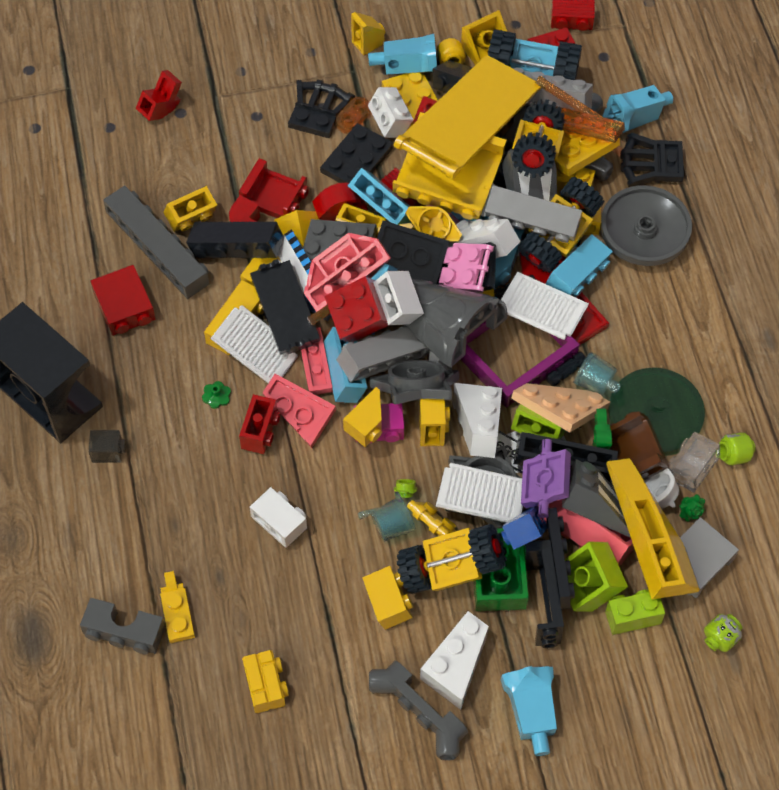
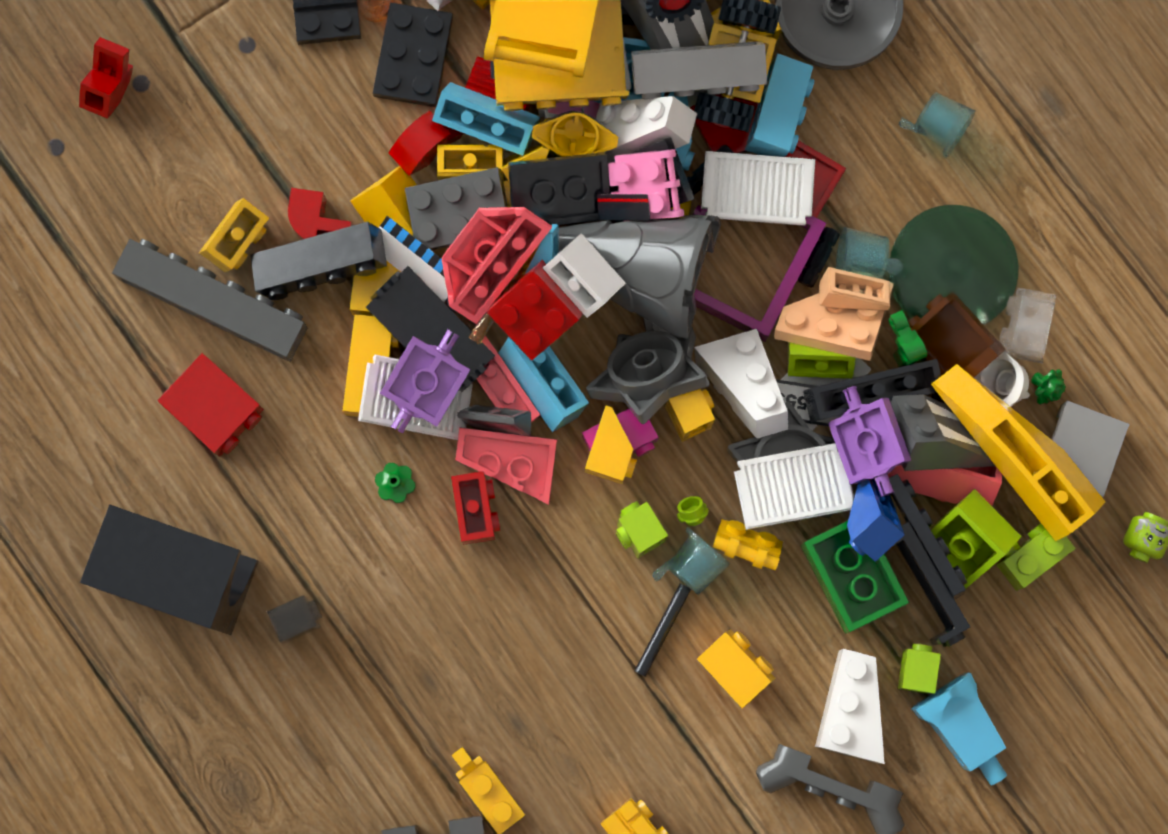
camera: 25 degrees left, 20 degrees up
red panel [239,158,309,218] -> none
white brick [250,487,307,548] -> none
light grey brick [336,325,430,382] -> none
plate [397,524,506,594] -> none
lime head [717,432,755,465] -> none
none -> medium lavender plate [380,329,471,433]
none -> dark grey slope [457,405,531,436]
none -> black sticker [597,194,650,221]
none -> lime brick [616,501,668,558]
none -> black bar [634,583,691,677]
none -> light nougat slope [819,267,890,310]
none -> clear light blue hat [898,92,976,159]
none -> lime brick [898,644,941,694]

